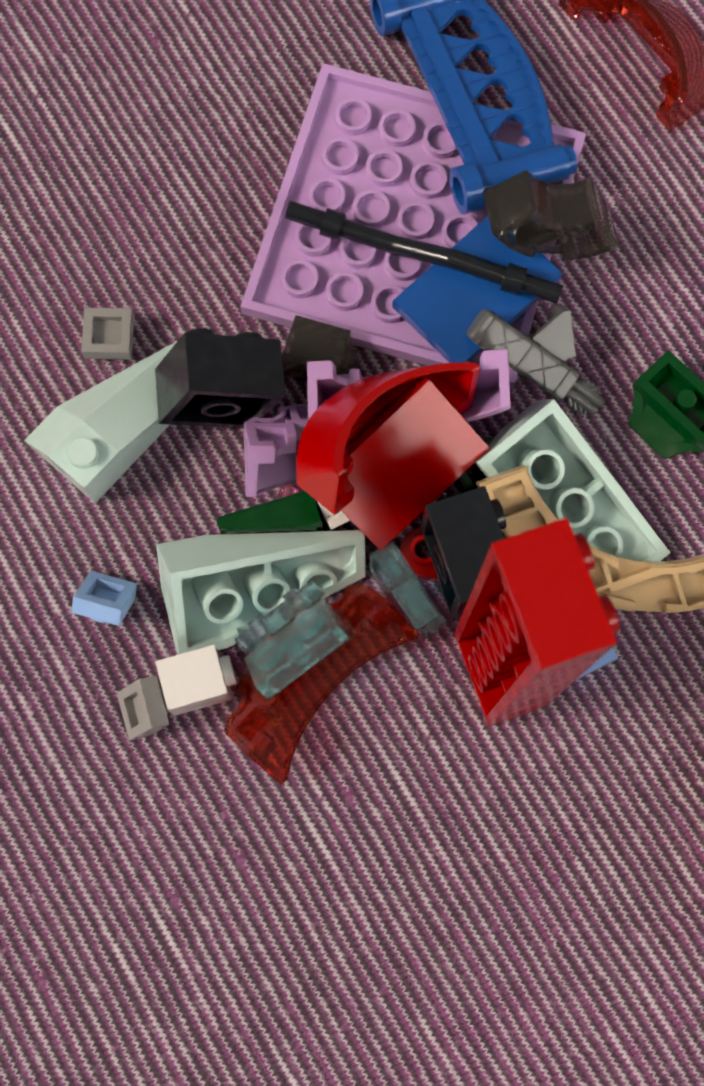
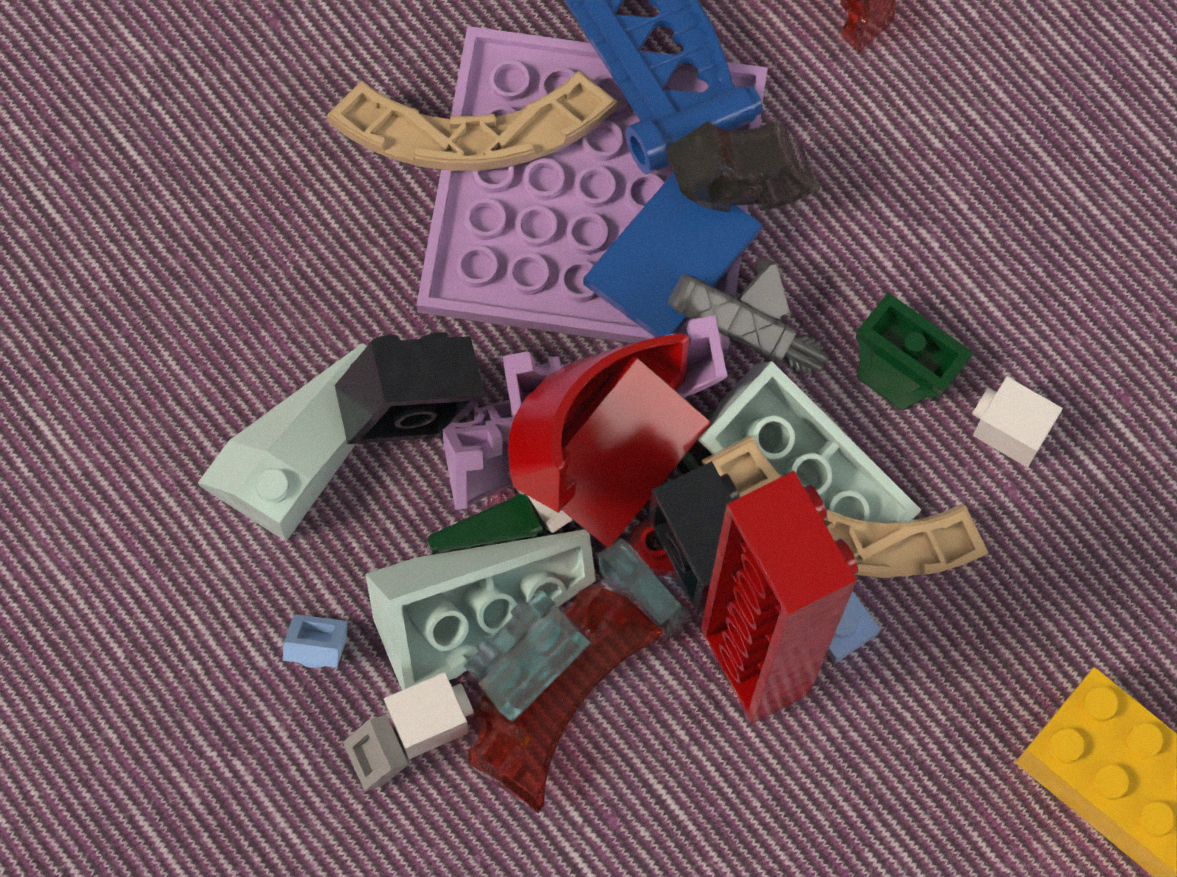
camera: 10 degrees left, 5 degrees down
light grey plate [81,307,134,360] -> none
clear smoke brick [282,315,357,382] -> none
black bar [285,201,563,304] -> none
none -> tan tile [327,71,617,171]

